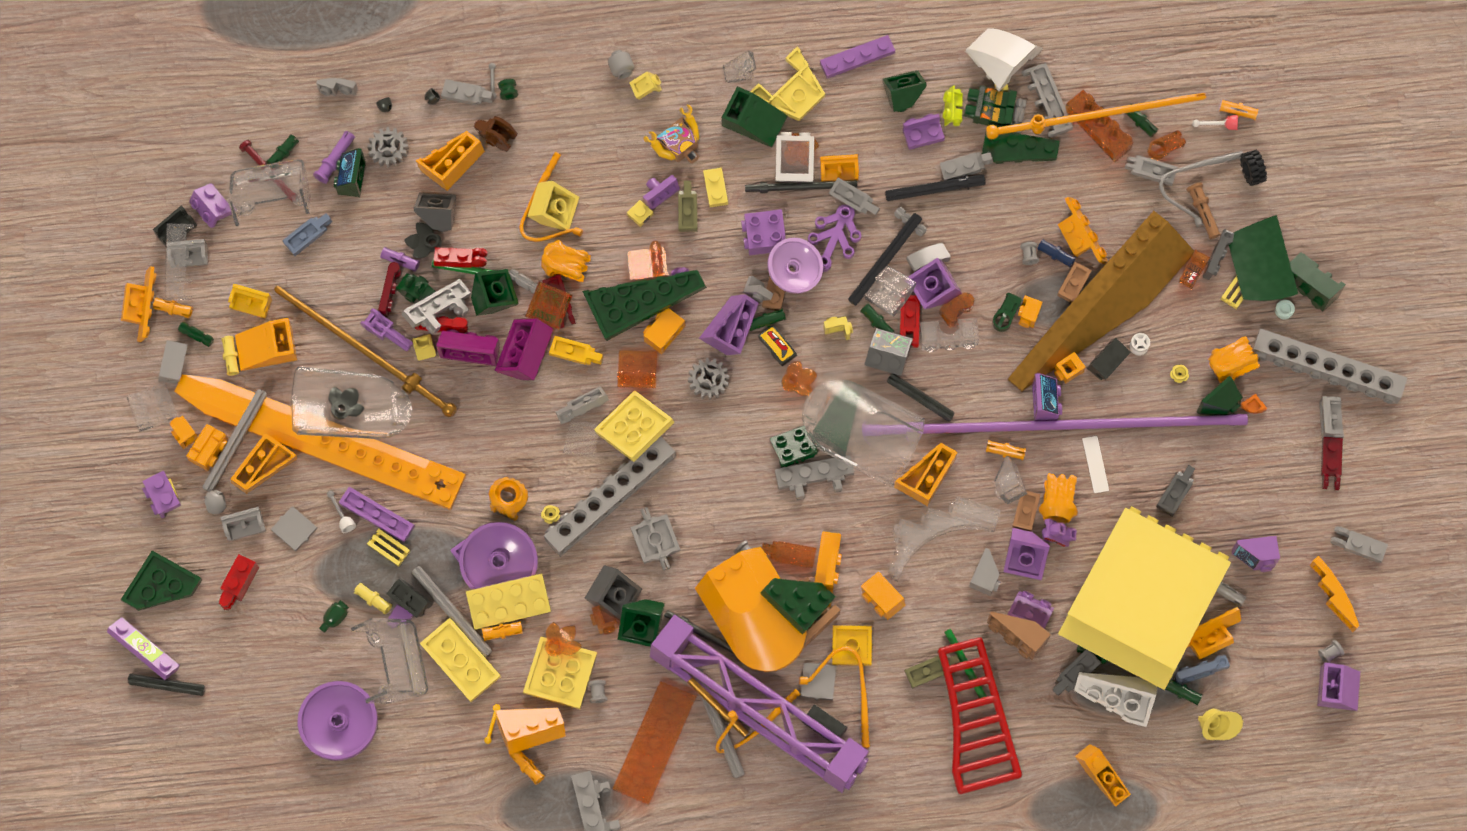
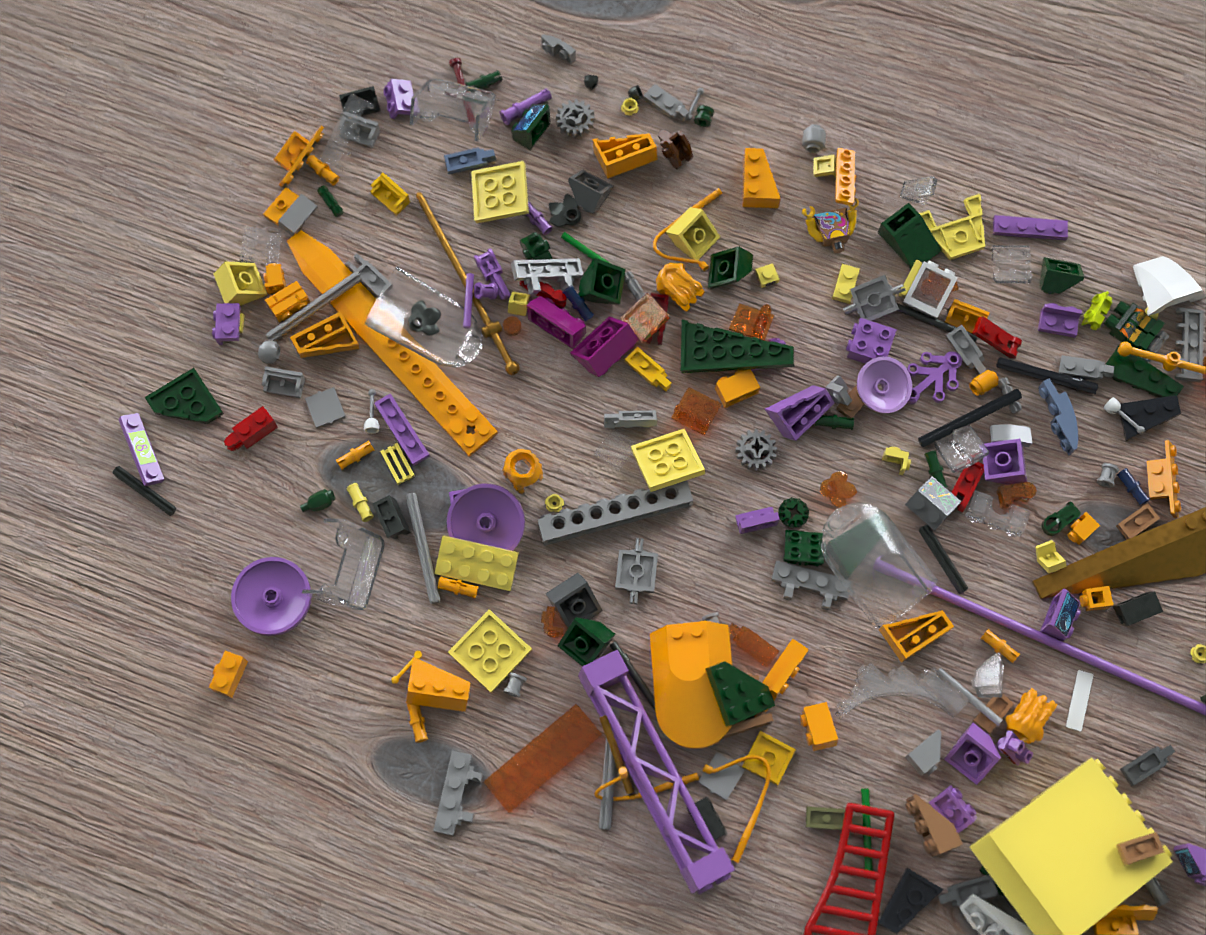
camera: 25 degrees right, 0 degrees up
light yellow pin [221,336,239,376] -> none
light orange slope [235,318,297,371] -> none
dark red plate [378,262,402,318] -> none
medium lavender tile [387,605,413,625] -> none
light yellow plate [420,618,501,702] -> none
hinge [434,247,488,268] -> none
clear orange plate [545,622,582,657] -> none
medium lavender tile [643,175,680,210] -> none
olive hinge [678,181,698,232] -> none
slope [758,325,797,366] -> none
white wheel [1129,333,1150,356] -> none
none -> light orange brick [209,650,248,698]
none -> light yellow slope [213,262,267,306]
none -> light orange plate [263,187,299,226]
none -> light orange pin [336,440,375,470]
none -> light grey hinge [345,253,393,299]
none -> medium lavender bar [463,273,474,329]
none -> light yellow plate [471,161,529,223]
none -> medium lavender bush [474,282,498,300]
none -> clear orange tile [503,316,522,336]
none -> dark blue pin [563,285,594,322]
none -> light yellow plate [621,98,639,116]
none -> dark green slope [708,246,753,289]
none -> medium lavender bracket [735,507,780,534]
none -> light orange wedge [742,148,781,209]
none -> dark green gear [778,497,809,528]
none -> light orange bracket [835,148,856,205]
none -> light grey plate [843,275,906,321]
none -> black wing [878,868,944,934]
none -> light yellow tile [898,260,922,298]
none -> light grey bar [936,668,1003,726]
none -> light orange brick [969,370,999,396]
none -> red plate [972,316,1022,359]
none -> clear slope [992,245,1032,283]
none -> light yellow bracket [1035,540,1066,573]
none -> sand blue slope [1038,378,1078,455]
none -> hinge [1103,397,1145,434]
none -> medium nougat plate [1116,832,1165,866]
none -> black wing [1120,395,1181,441]

